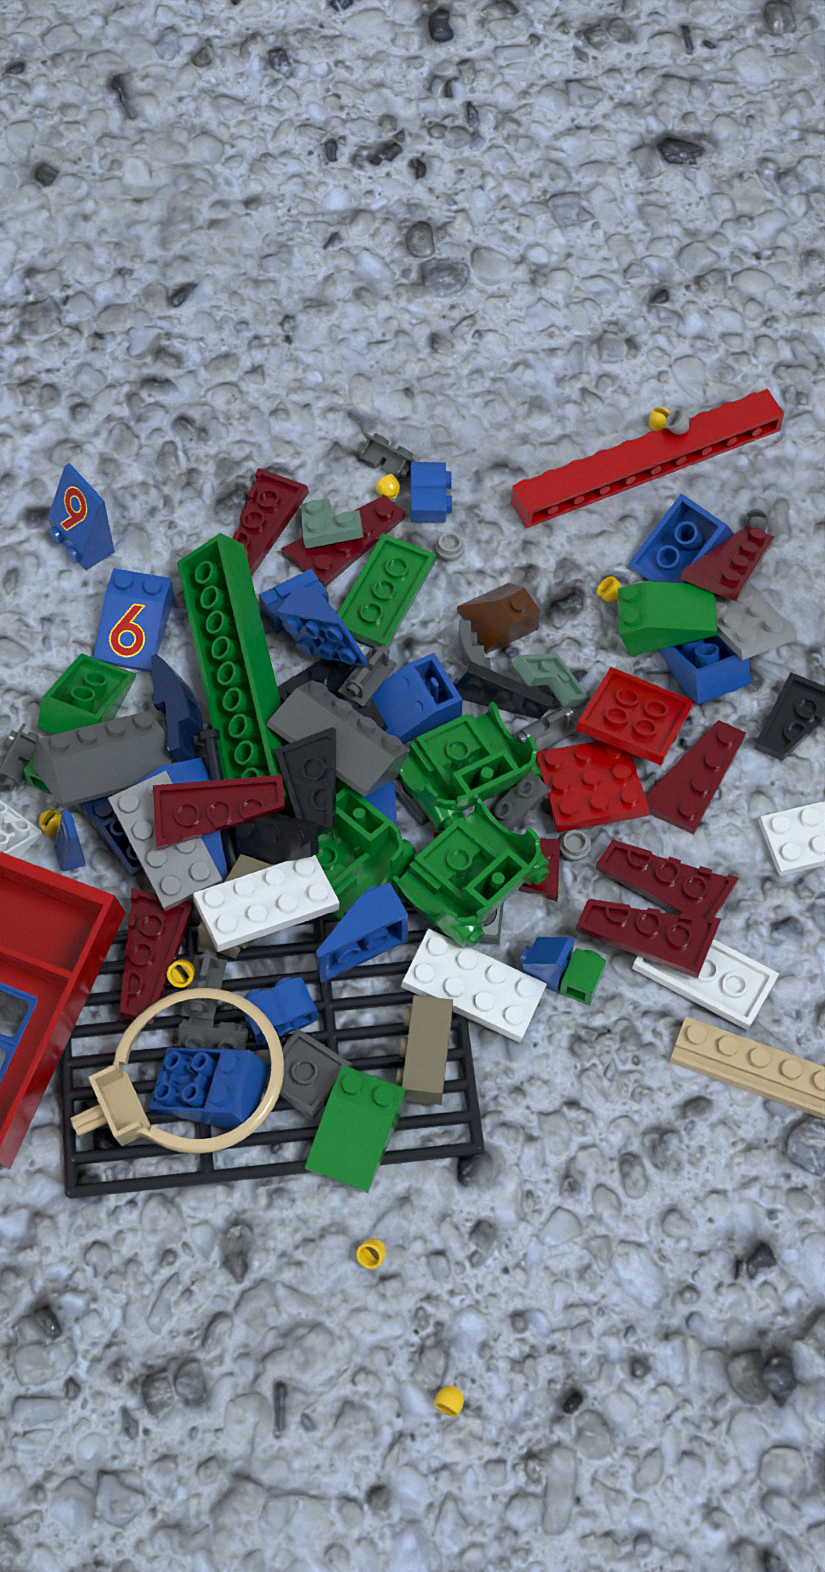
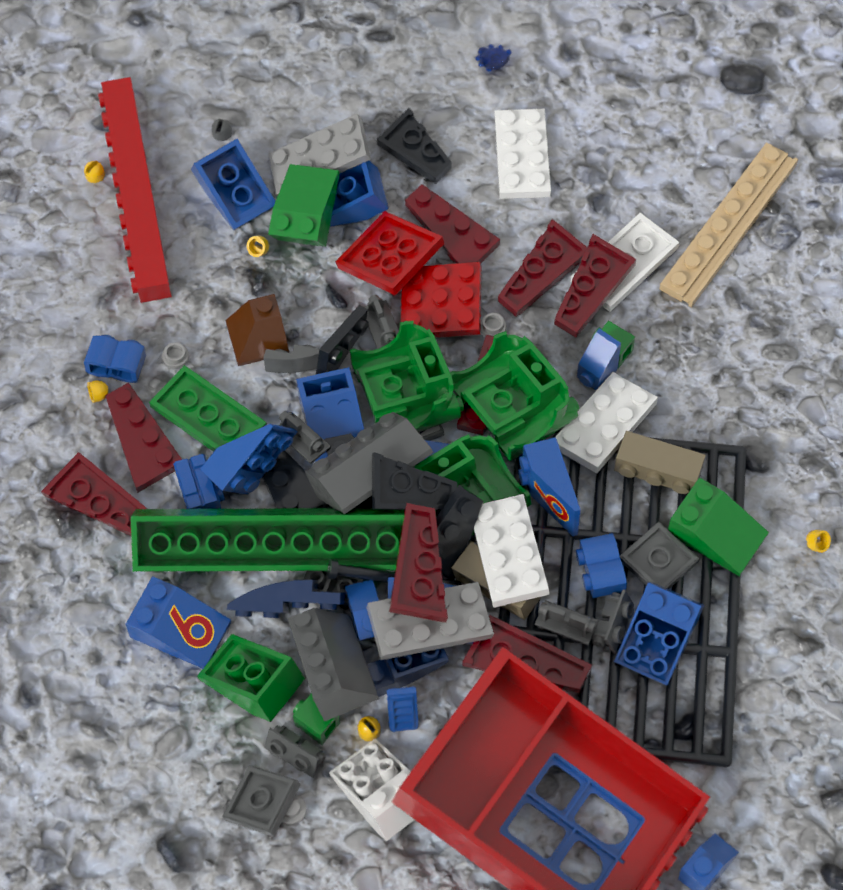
camera: 75 degrees left, 0 degrees up
blue slope [48,463,115,570] -> none
tan brick [70,988,284,1154] -> none
yellow hinge [167,959,195,987] -> none
sand green plate [301,498,364,549] -> none
dark grey hinge [357,432,415,479] -> none
dark grey hinge [489,770,551,831] -> none
sand green plate [512,653,590,708] -> none
light grey hinge [665,409,690,435] -> none
dark red wing [681,526,774,602] -> none

